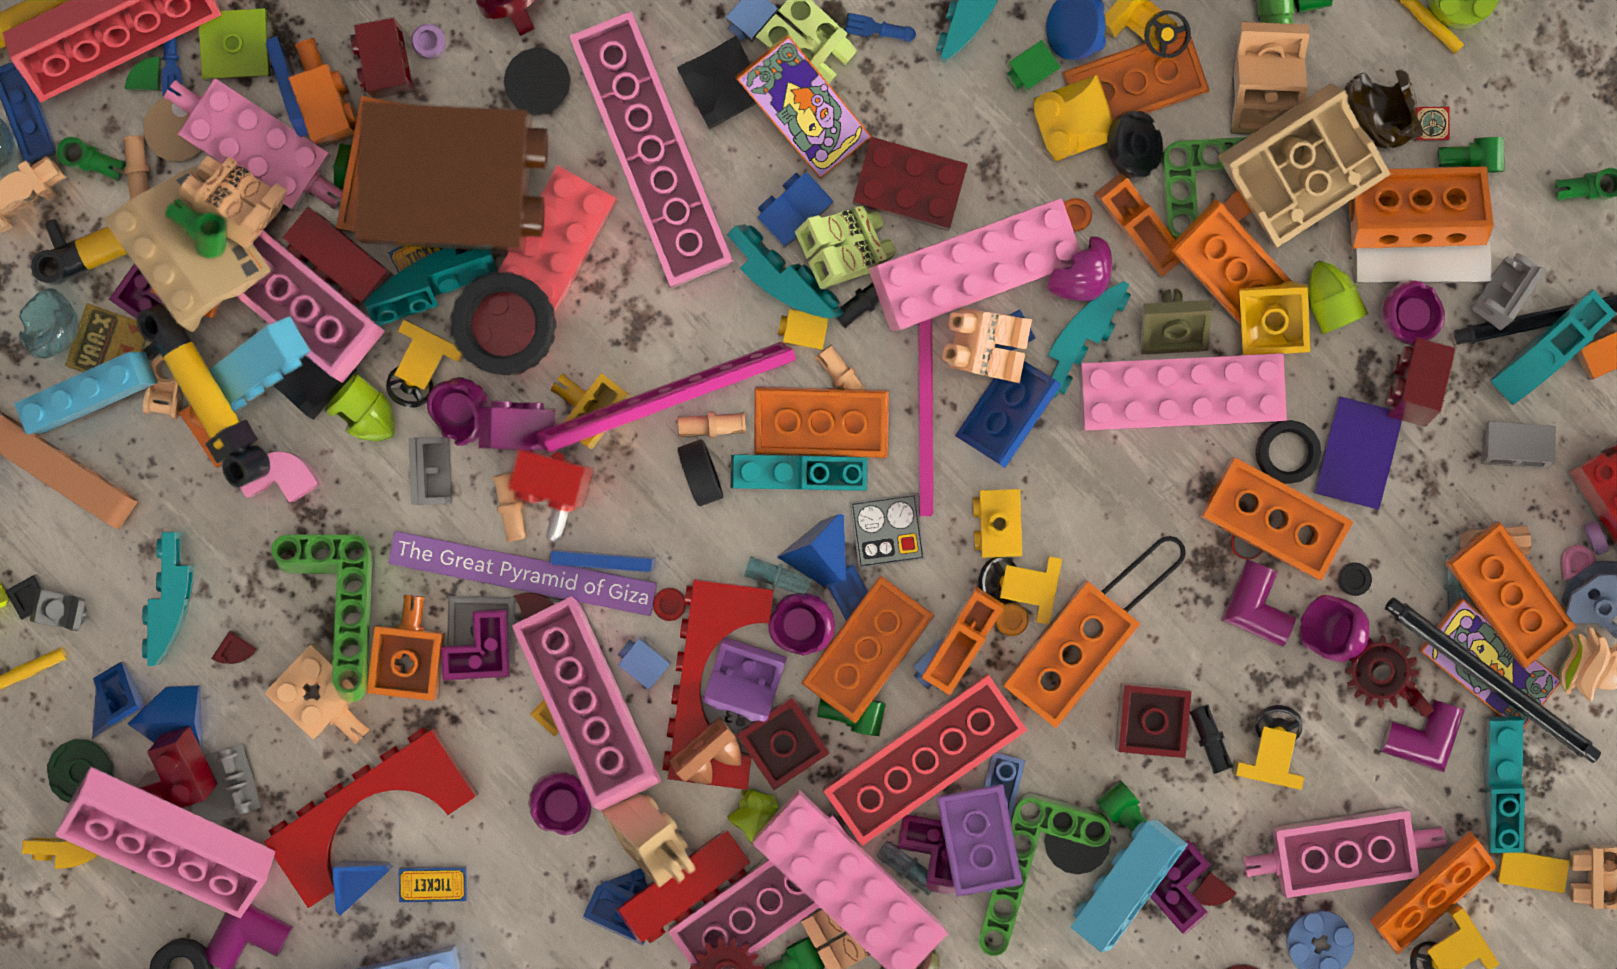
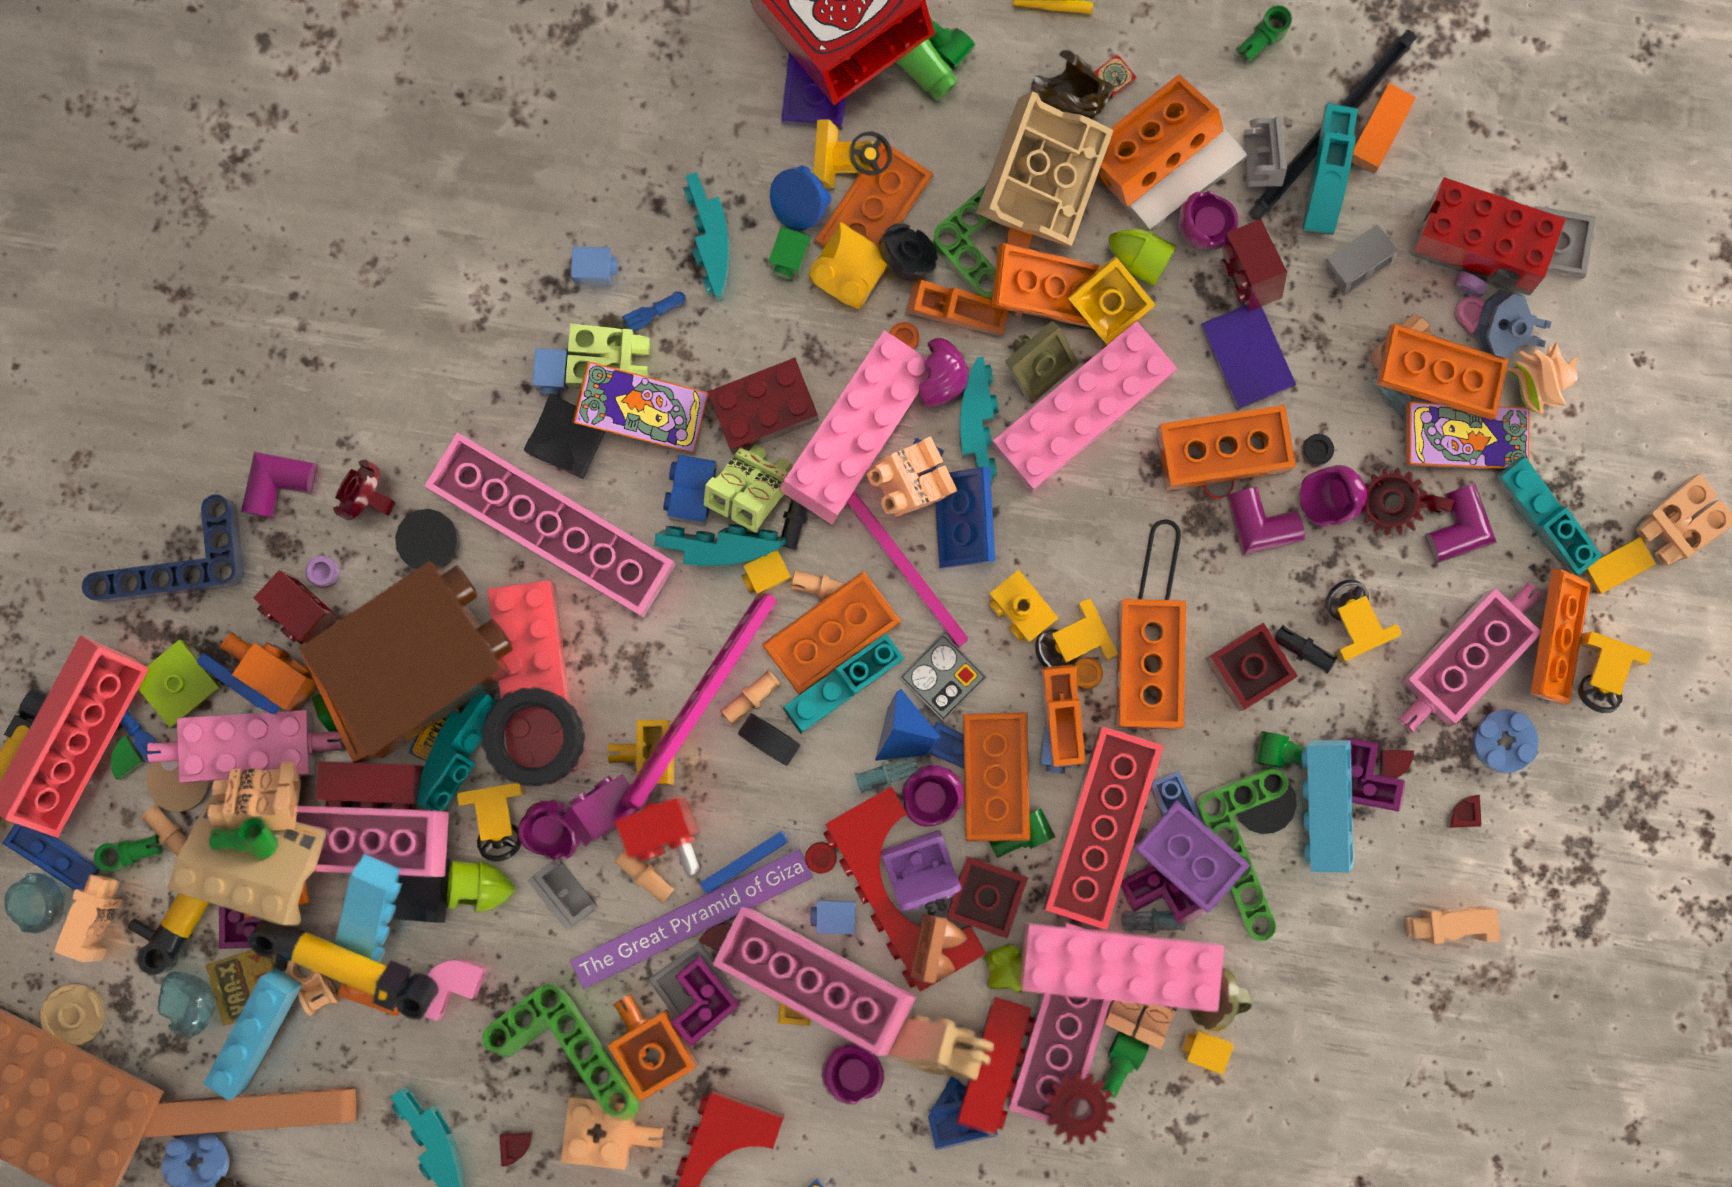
camera: 35 degrees left, 5 degrees down
light nougat bracket [1231,22,1310,133] -> none
black tyre [1255,420,1322,484] -> none
black piece [1385,597,1601,763] -> none
green pin [1437,137,1505,173] -> none

